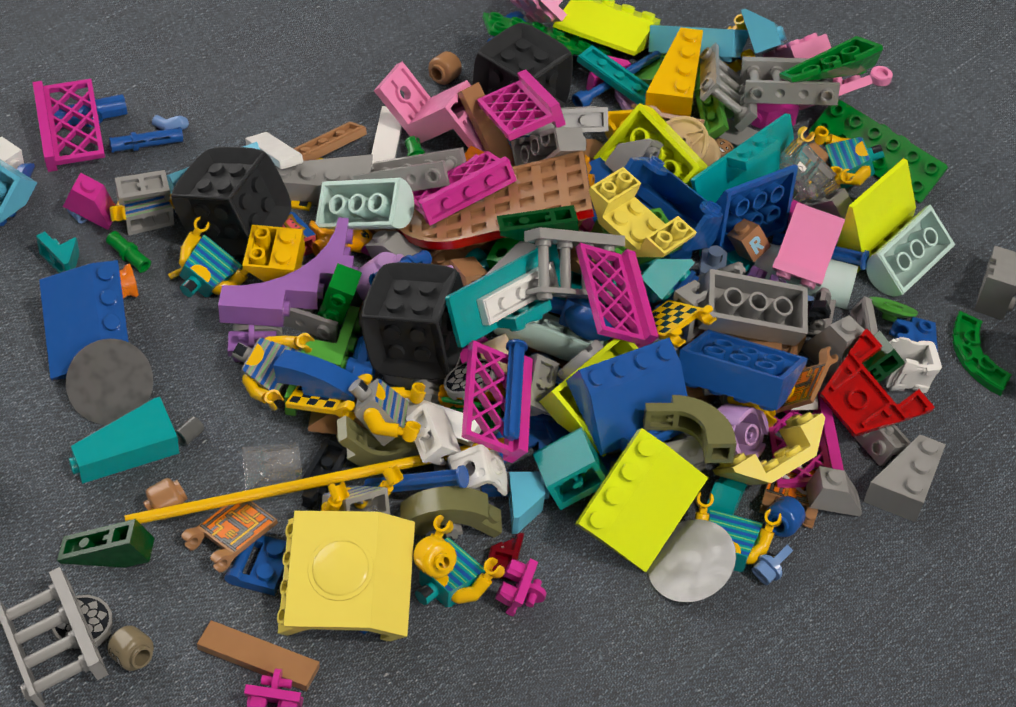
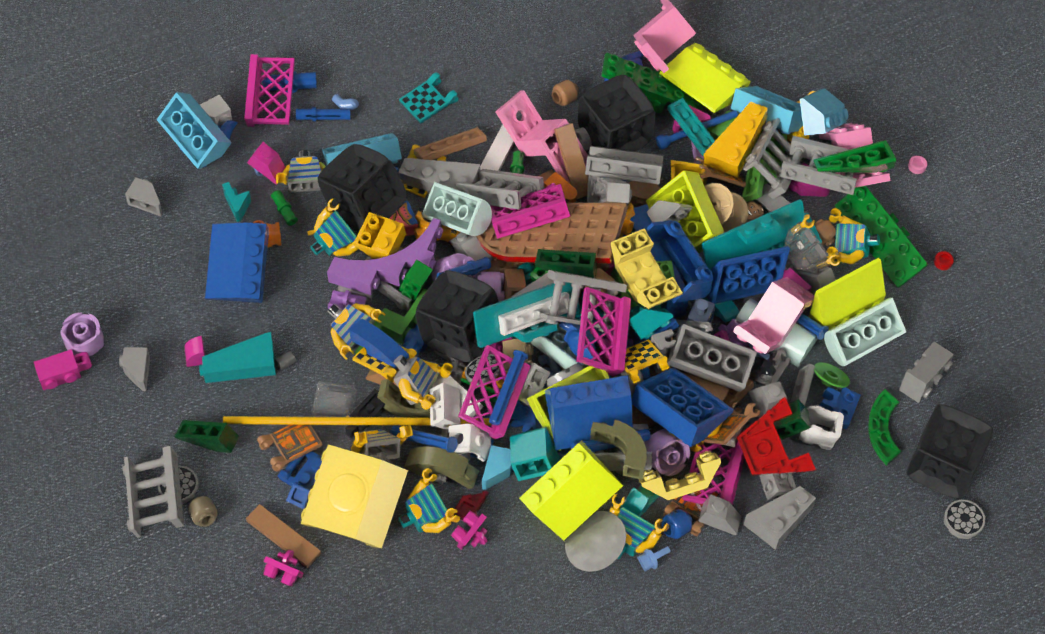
camera: 20 degrees right, 10 degrees up
flat silver sticker [66,339,153,425] -> none
light grey hinge [115,170,170,206] -> none
medium nougat head [143,478,188,520] -> none
white tile [245,132,303,169] -> none
yellow head [413,536,457,578] -> none
dark pink fence [476,69,566,141] -> none
medium nougat brick [727,219,771,262] -> none
none -> dark pink brick [185,336,205,367]
none -> blue tile [286,482,311,509]
none -> teal flag [399,72,458,124]
none -> red tile [934,251,954,270]

